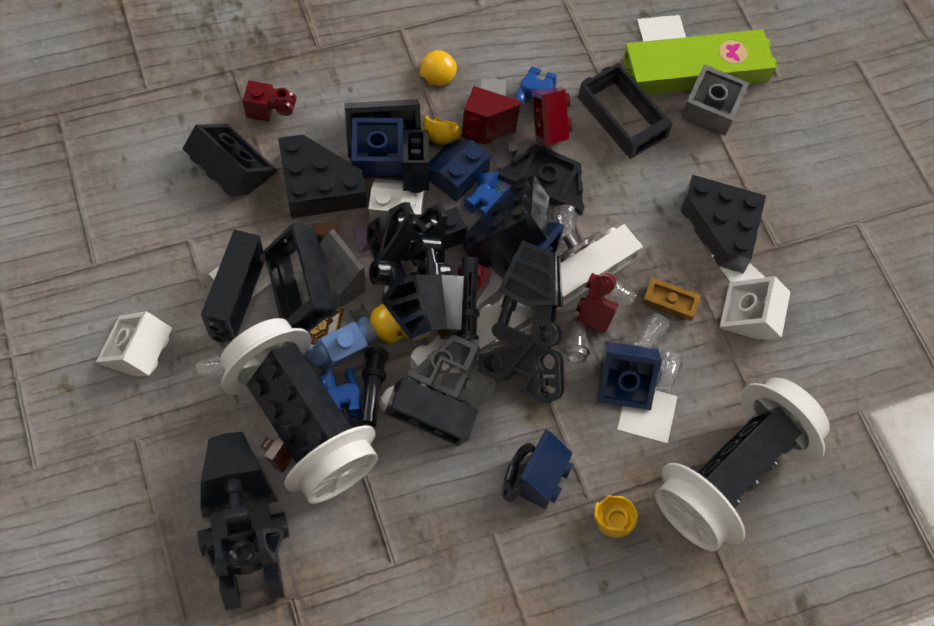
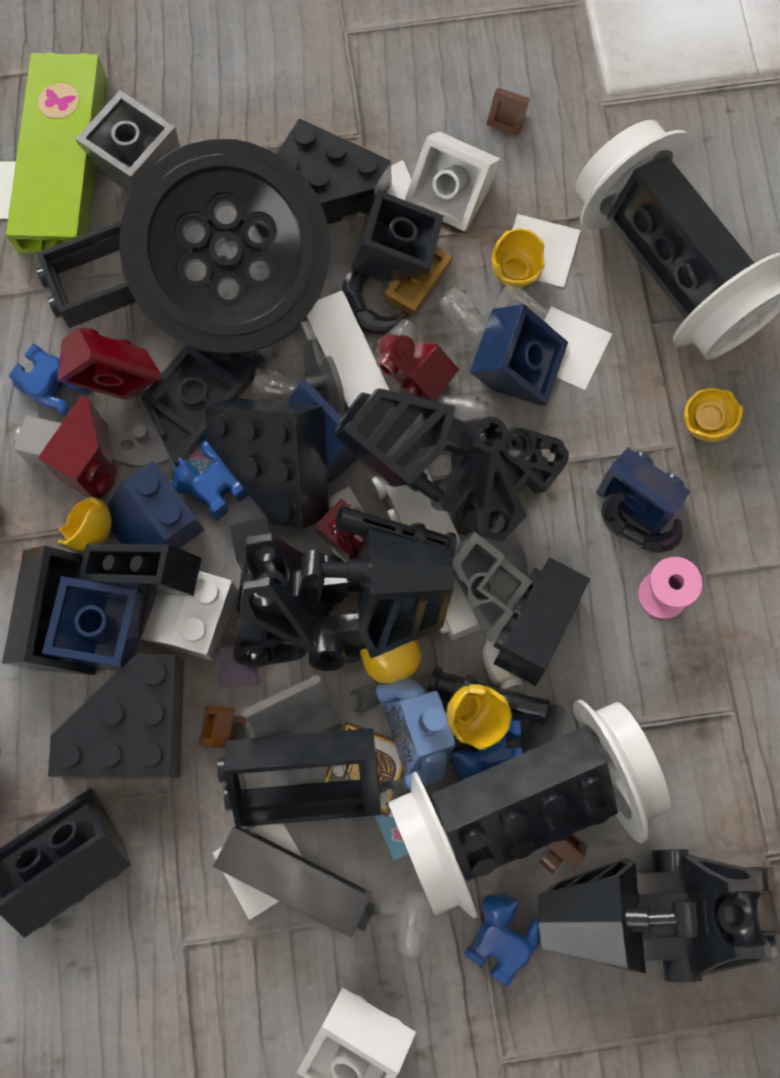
camera: 70 degrees left, 10 degrees up
none -> black wheel [119,138,330,354]
none -> black piece [342,270,408,334]
none -> black slope [350,190,444,282]
none -> yellow hair [446,684,512,750]
none -> blue animal [464,893,541,987]
none -> reddish brown tile [486,88,530,136]
none -> yellow hair [491,228,545,289]
none -> white sticker [512,214,581,288]
none -> bright pink piece [638,557,703,619]

